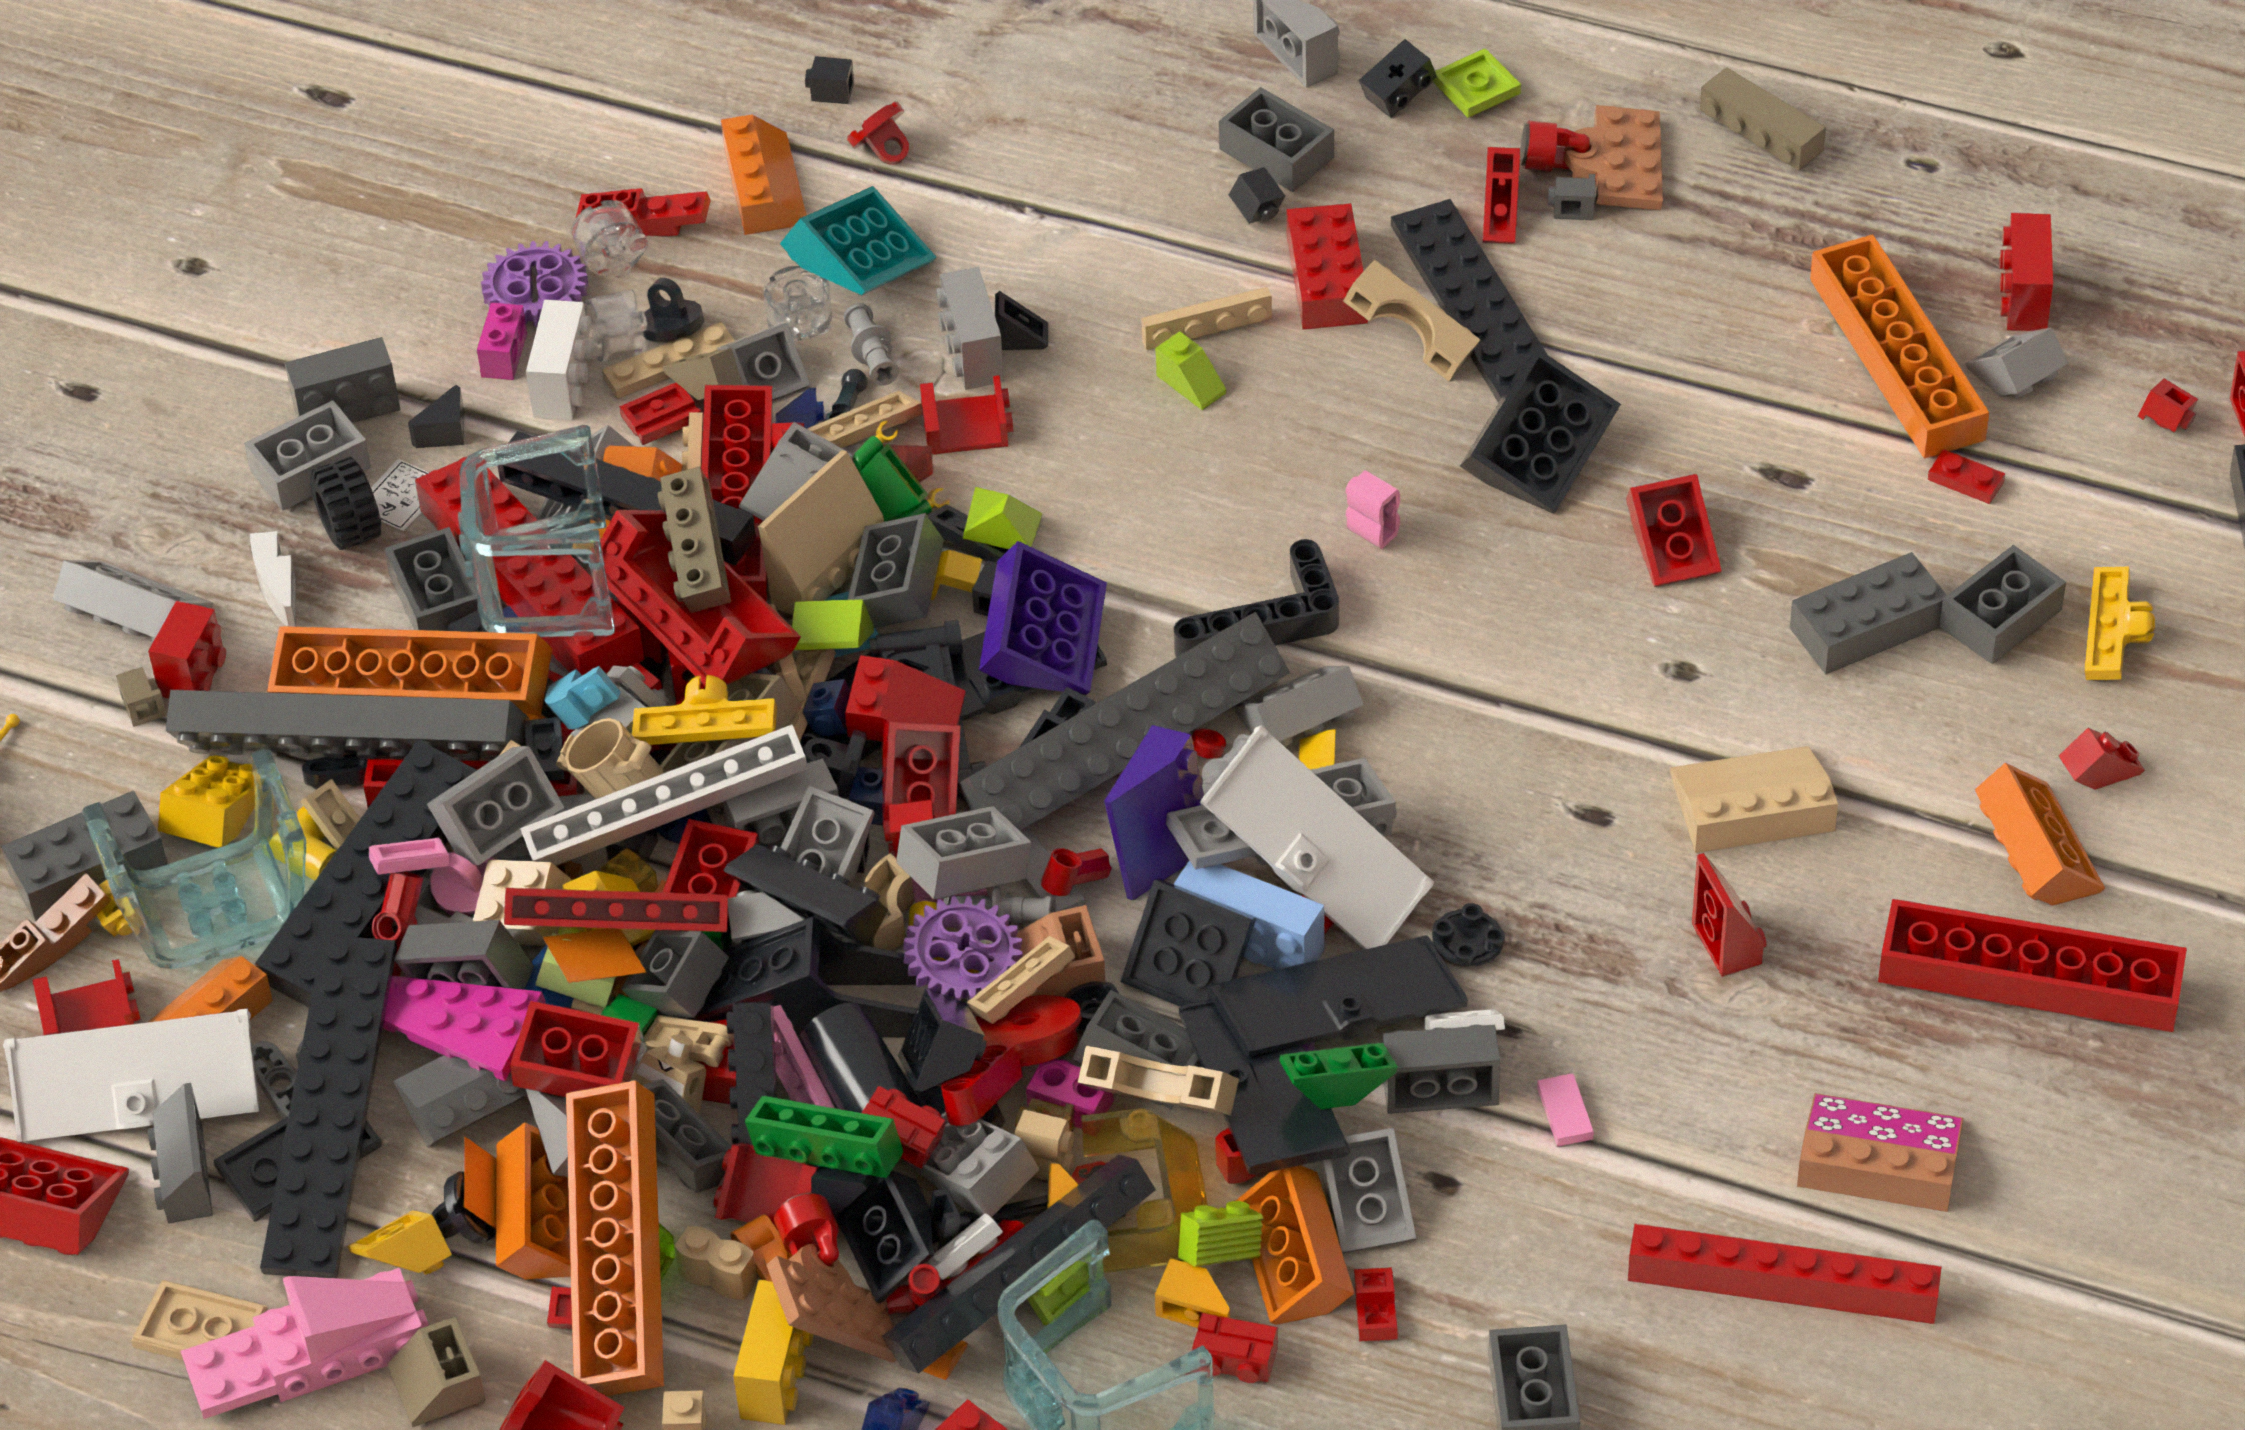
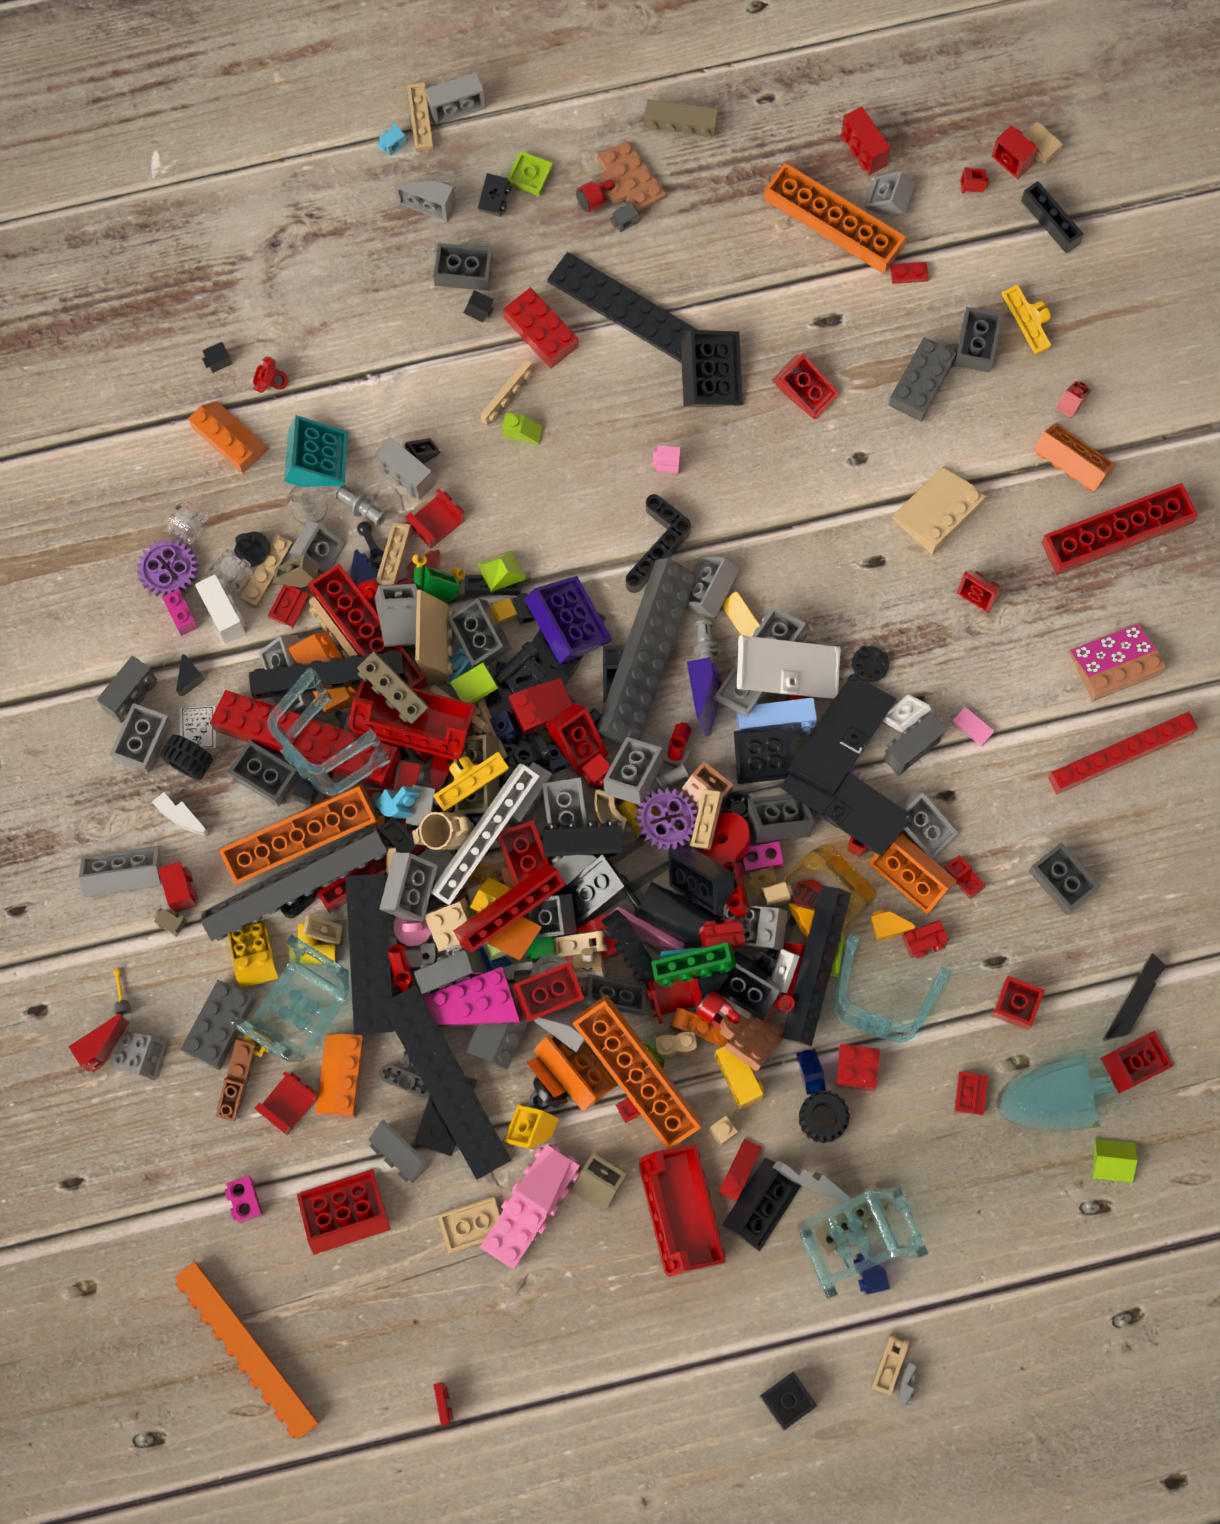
camera: 35 degrees left, 25 degrees up
white door [3,1008,260,1142] -> none
bright pink tile [369,838,449,875] -> none
red slope [575,188,711,236] -> none
light grey plate [606,666,670,708] -> none
tan arch [1078,1046,1239,1116] -> none
lime brick [1178,1201,1263,1267] -> none
red tile [1192,728,1226,759] -> none
green slope [1279,1043,1398,1109] -> none
tan arch [1343,259,1480,381] -> none
red slope [1483,147,1520,244] -> none

